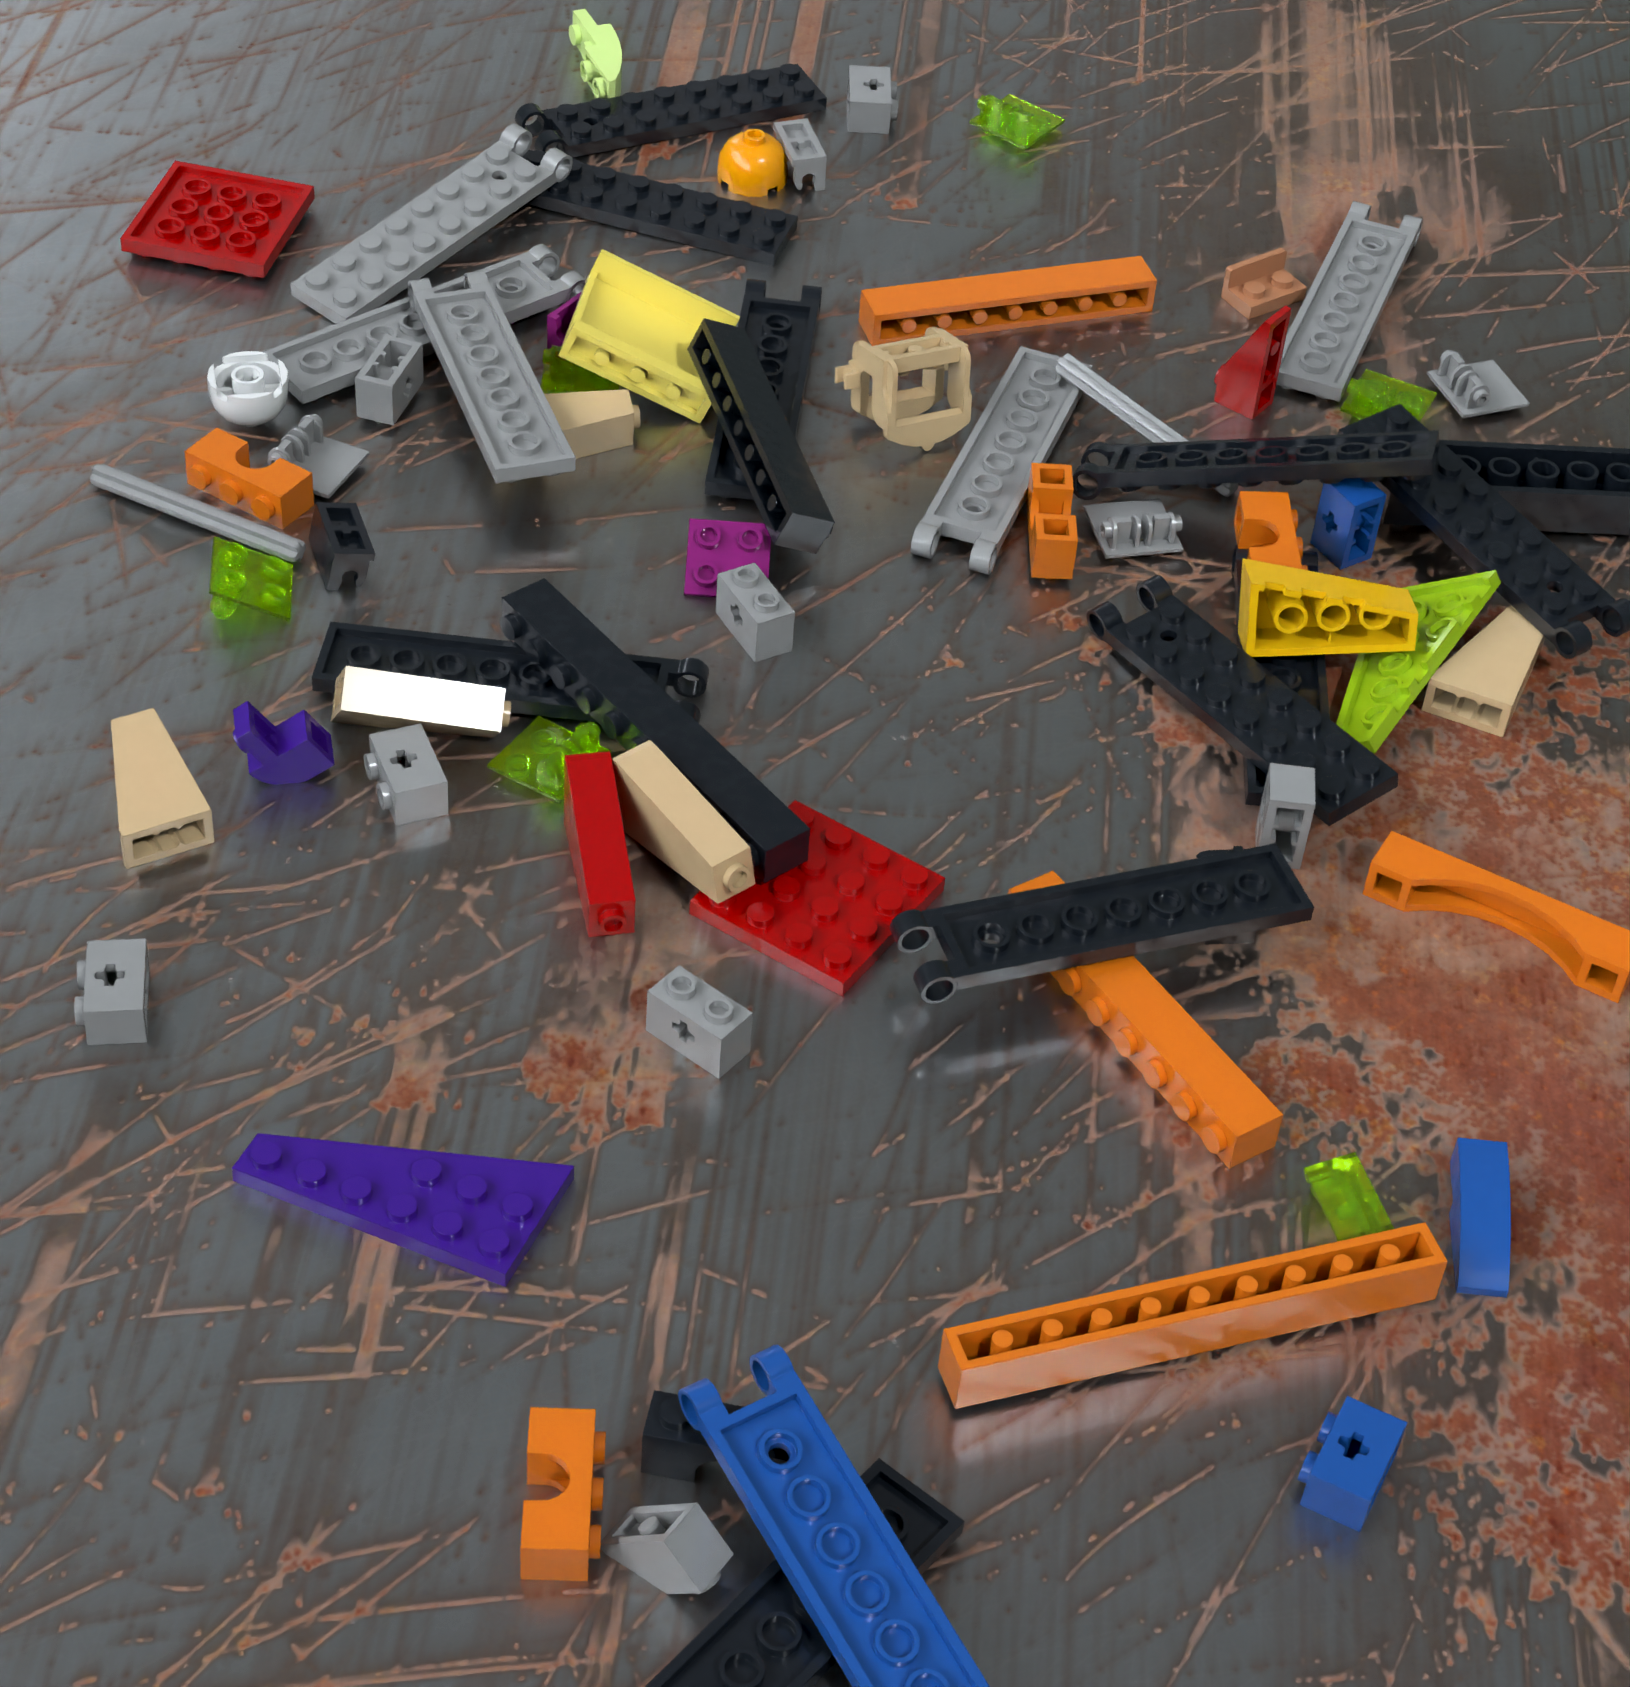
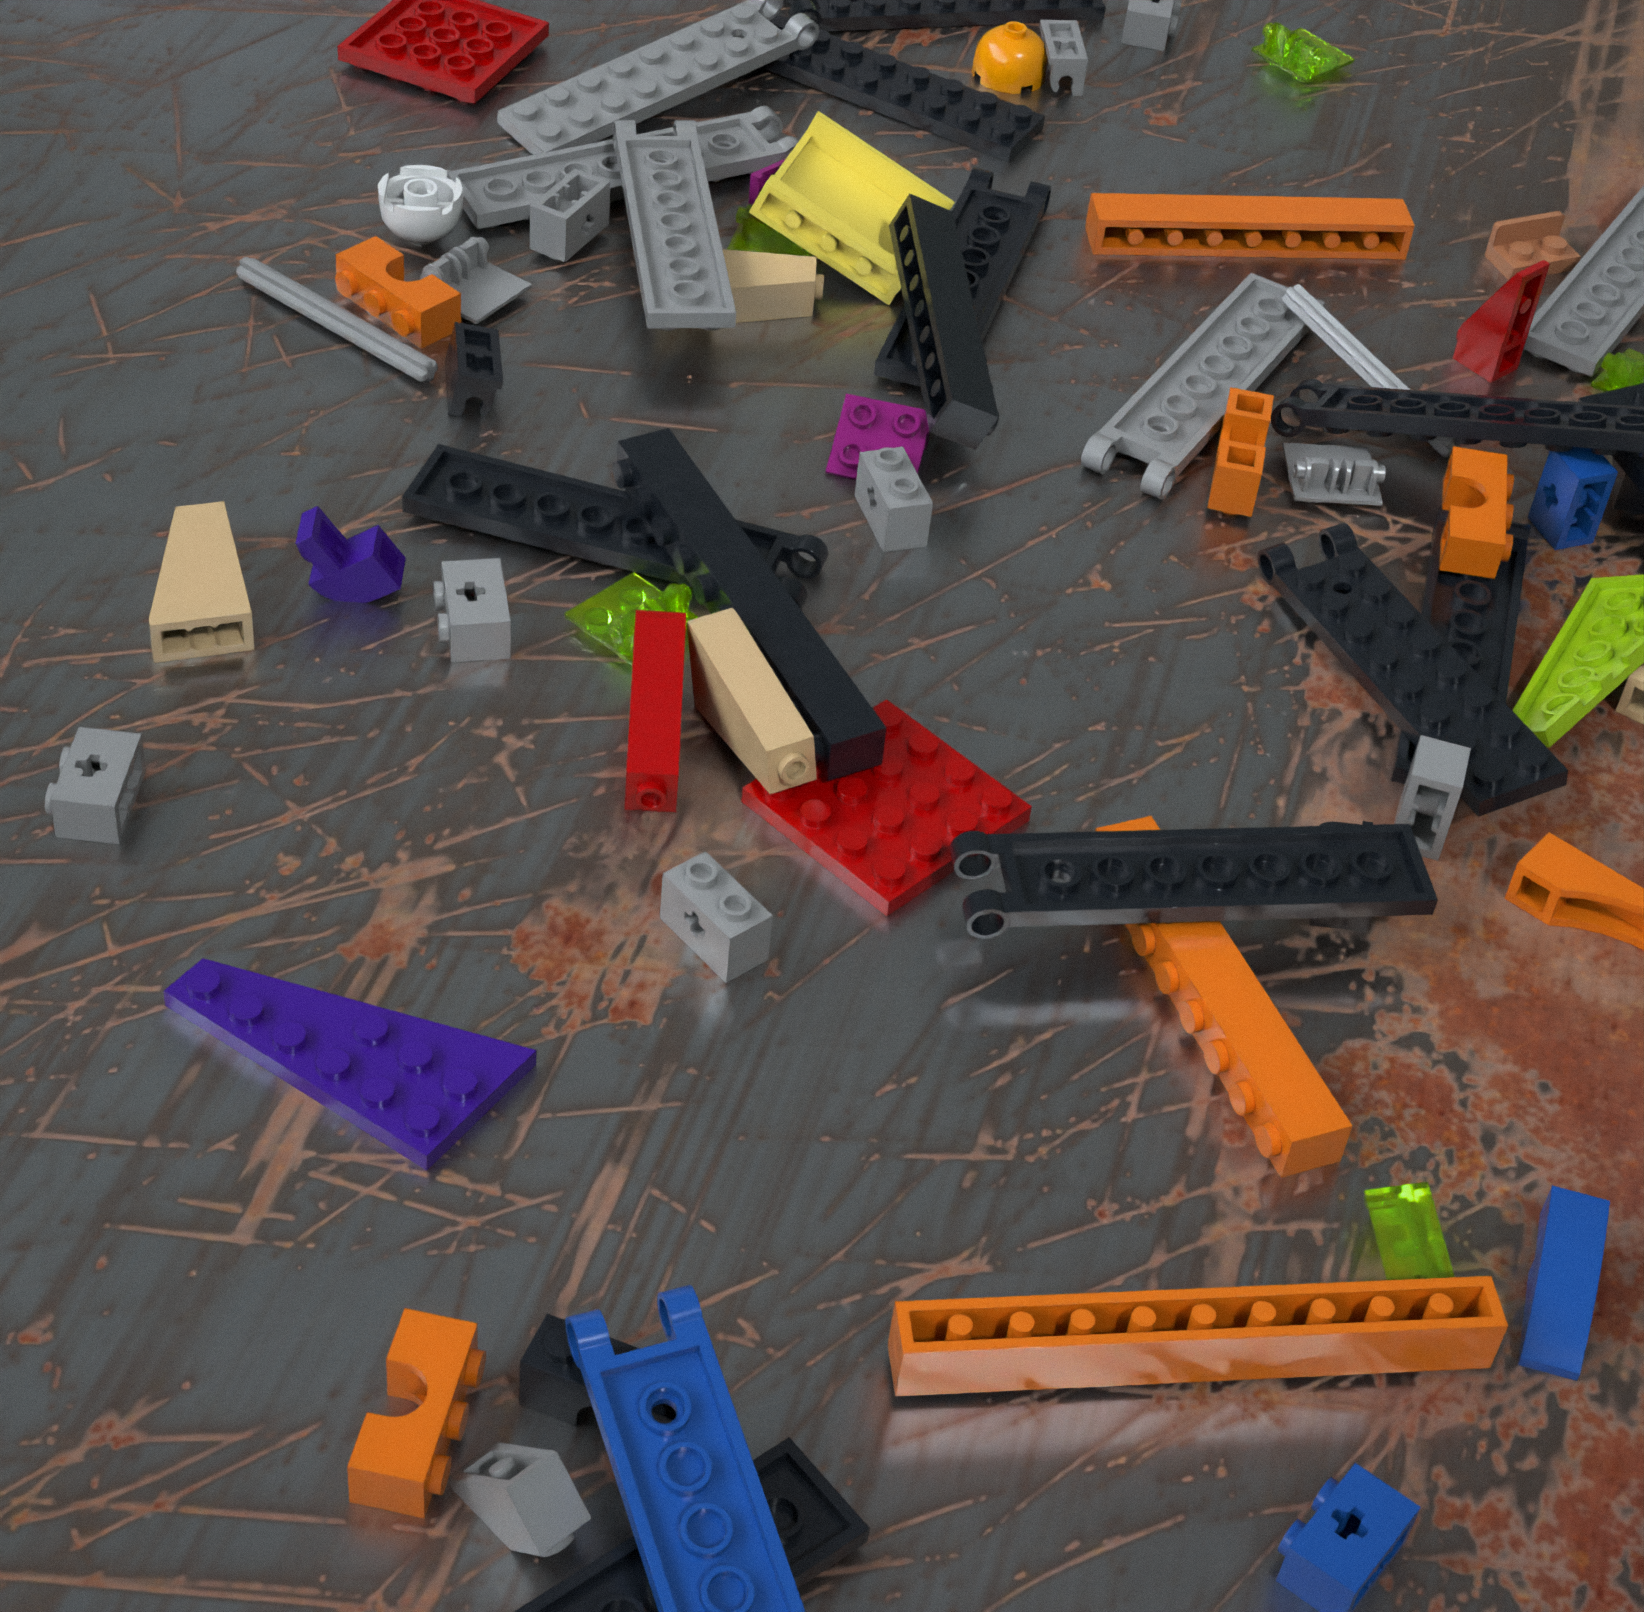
camera: 10 degrees right, 0 degrees up
clear neon green hinge [209,536,293,622] -> none
slope [331,666,511,738] -> none
tan animal [835,327,972,451] -> none
yellow wedge [1238,558,1419,657] -> none

